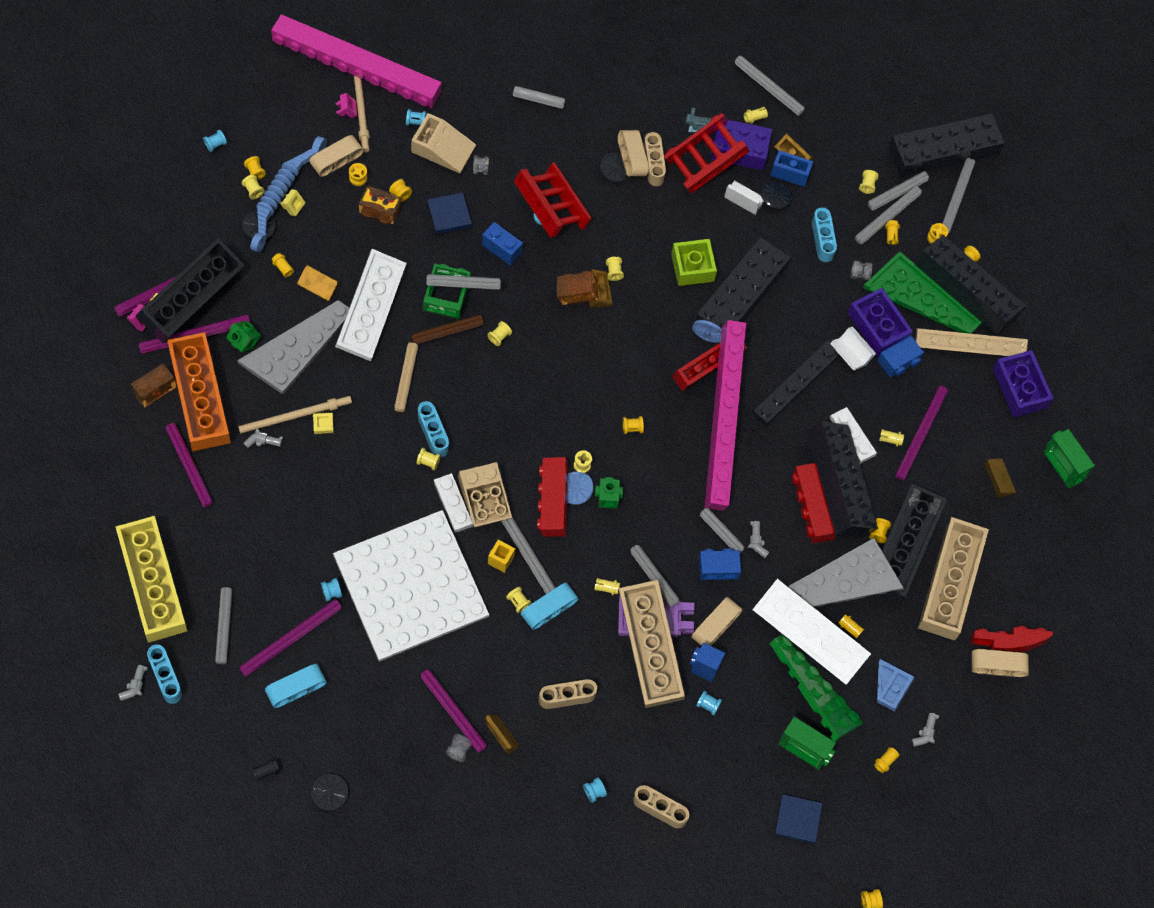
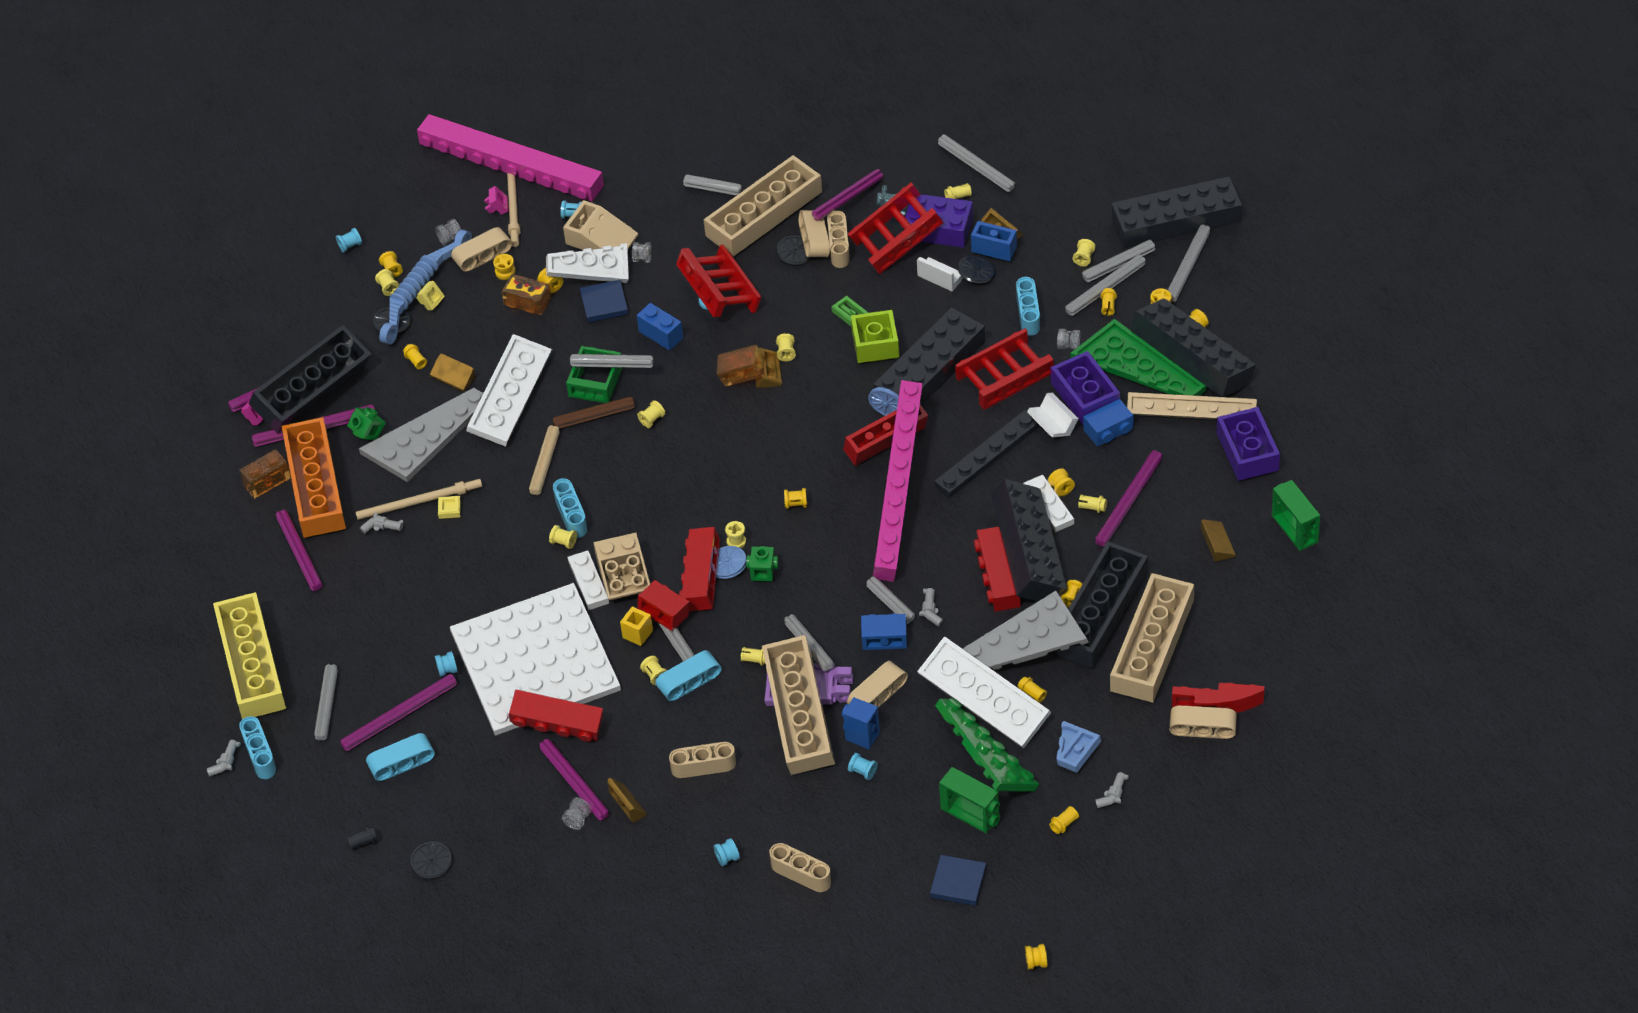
camera: 15 degrees right, 15 degrees down
none -> clear wheel [435,219,461,245]
none -> red brick [509,689,603,742]
none -> white wing [546,243,628,283]
none -> red brick [638,580,689,631]
none -> tan brick [704,155,822,257]
none -> magenta axle [811,169,883,221]
none -> bright green tile [831,296,868,327]
none -> red fence [955,328,1054,410]
none -> yellow wheel [1048,469,1075,496]

